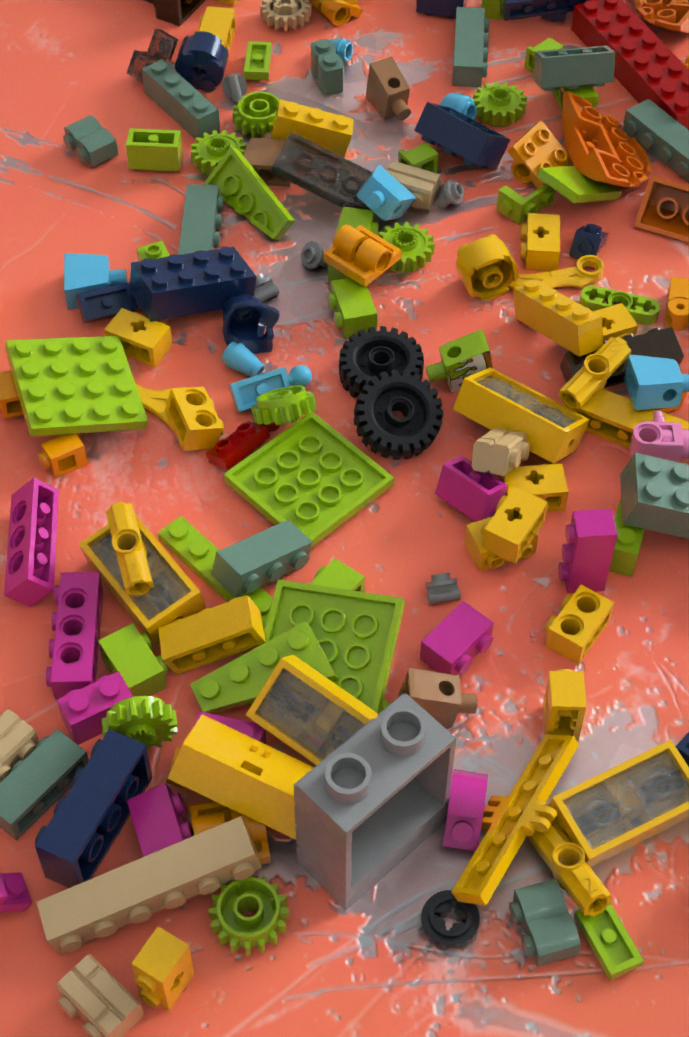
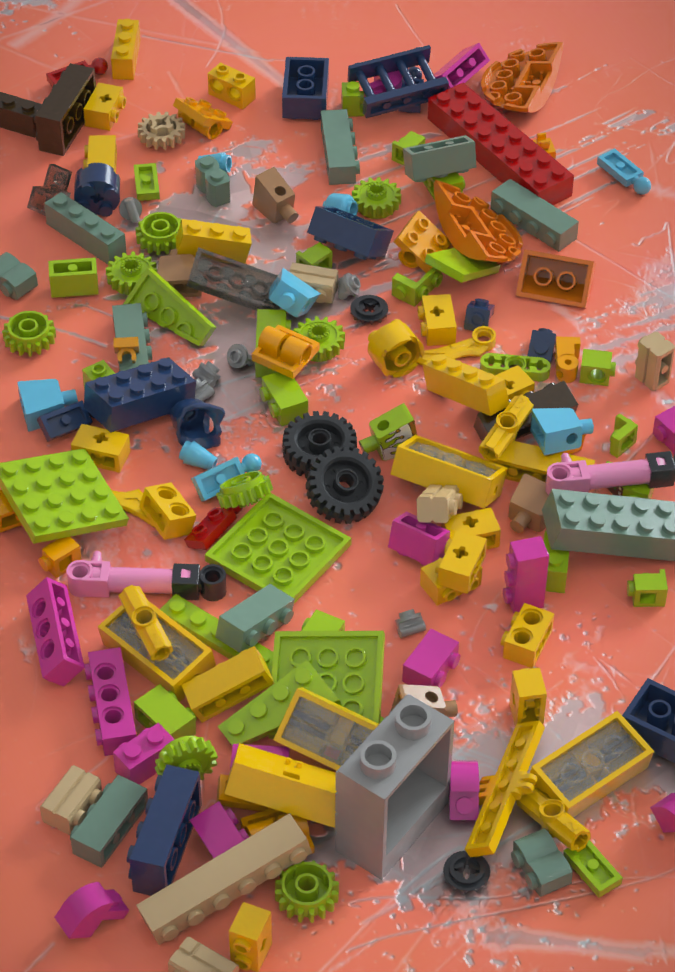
camera: 10 degrees left, 5 degrees down
none -> lime gear [2,311,56,357]
none -> bright pink piece [66,551,227,601]
none -> light orange tile [113,337,139,364]
none -> light grey plate [192,361,221,388]
none -> black gear [350,295,388,325]
none -> medium nougat torso [508,473,549,533]
none -> dark blue bracket [527,328,557,364]

